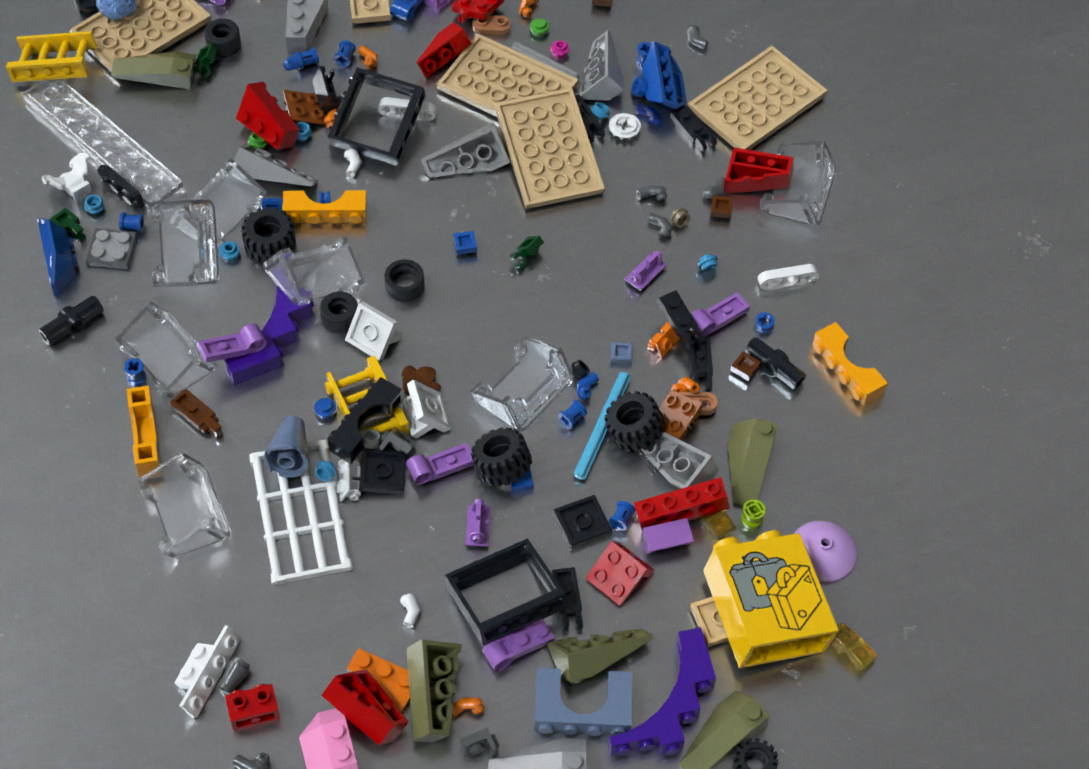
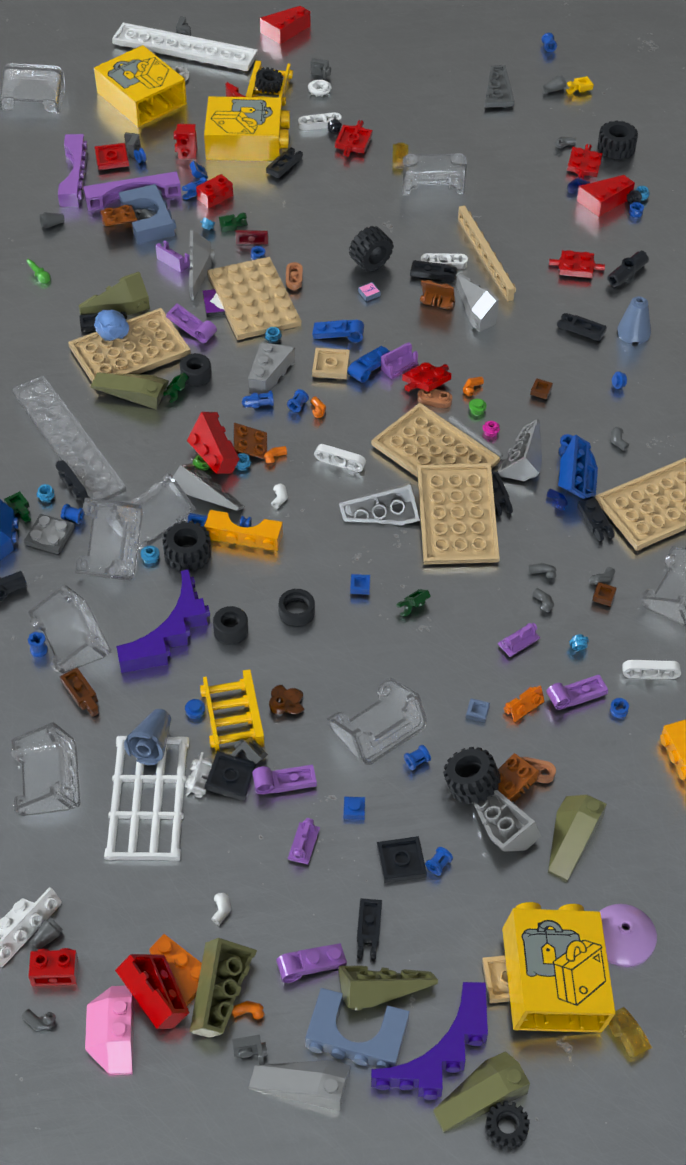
camera: 15 degrees right, 5 degrees down
yellow fence [6,31,98,82] -> none
white animal [41,153,92,205] -> none
light orange arch [126,385,161,478] -> none
medium lavender plate [197,323,267,363] -> none
clear windscreen [263,237,366,306] -> none
black hinge [312,66,342,111] -> none
dark azure plate [315,461,337,482] -> none
black window [327,67,426,166] -> none
black arch [328,377,403,464] -> none
white bracket [345,302,403,361] -> none
light grey hinge [362,429,380,449] -> none
white bracket [402,379,451,438] -> none
red slope [416,22,472,78] -> none
black window [445,538,567,646] -> none
black tyre [471,427,532,487] -> none
black plate [570,360,590,379] -> none
medium azure axle [574,372,631,480] -> none
blue arm [577,372,599,400] -> none
bracket [586,541,654,605] -> none
dark azure plate [591,102,610,120] -> none
white gear [609,113,641,140] -> none
blue tile [631,77,647,98] -> none
red brick [634,477,730,530] -> none
medium lavender hinge [641,518,694,554] -> none
black hinge [657,290,704,349] -> none
dark tan plate [671,208,690,228] -> none
orange arm [672,377,700,393] -> none
black hinge [688,337,713,391] -> none
clear yellow slope [698,510,737,540] -> none
red wedge [725,148,794,194] -> none
reddish brown plate [730,352,761,381] -> none
lime wheel [741,499,765,530] -> none
black piece [745,337,806,390] -> none

